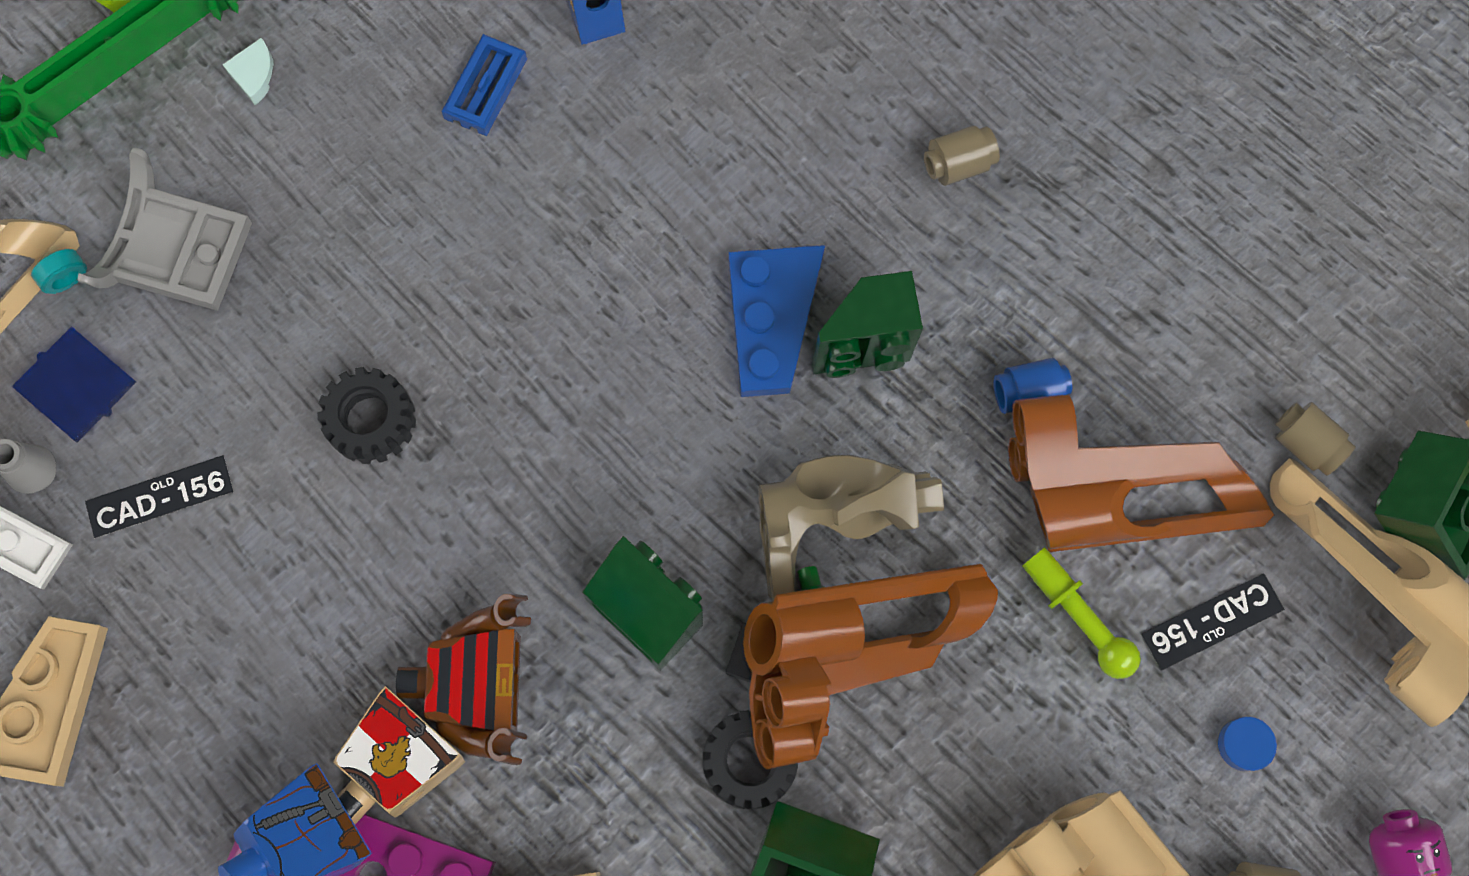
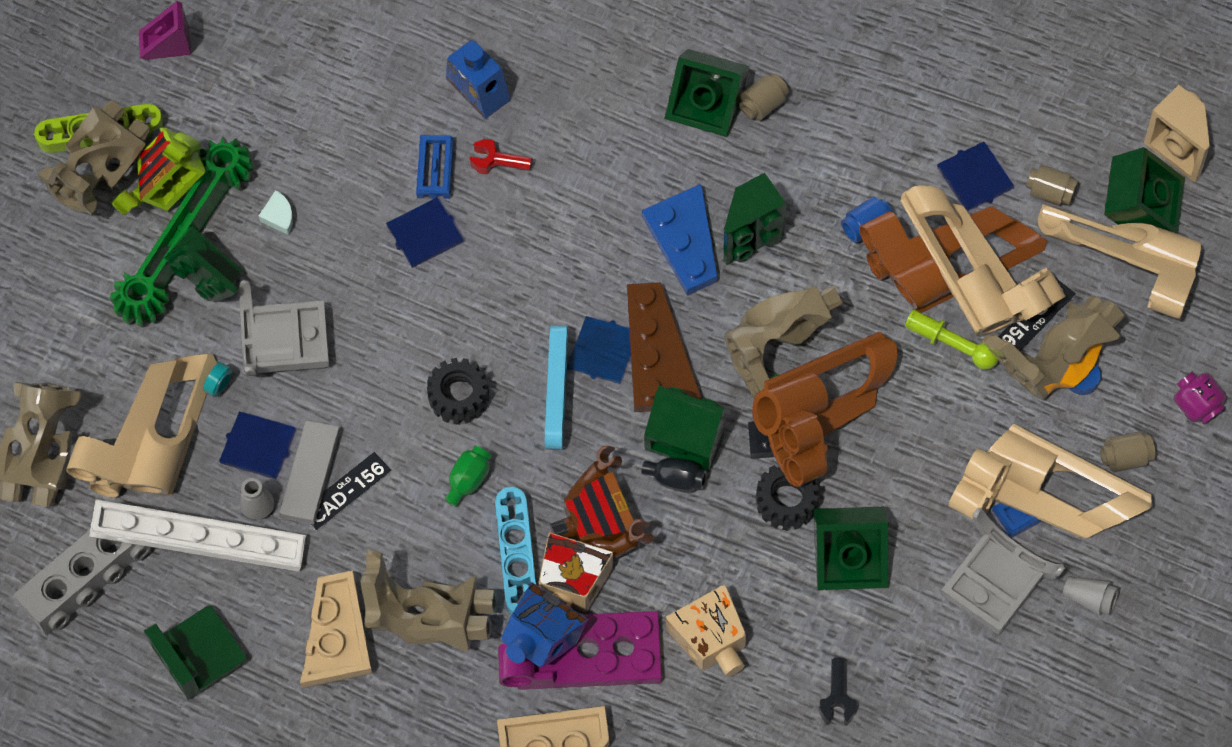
camera: 15 degrees left, 10 degrees down
none -> dark green bracket [164,226,243,302]
none -> light grey tile [279,420,340,525]
none -> dark tan hips [360,550,497,651]
none -> clear blue piece [386,197,464,268]
none -> green plant [444,445,492,507]
none -> red bar [470,139,533,175]
none -> medium azure beam [495,487,536,615]
none -> medium azure beam [545,325,568,450]
none -> clear blue piece [567,316,631,384]
none -> reddish brown wing [627,282,701,412]
none -> black plant [641,458,706,493]
none -> dark green slope [664,49,750,137]
none -> tan panel [900,185,1066,336]
none -> clear blue piece [937,141,1014,212]
none -> dark tan hips [981,295,1125,400]

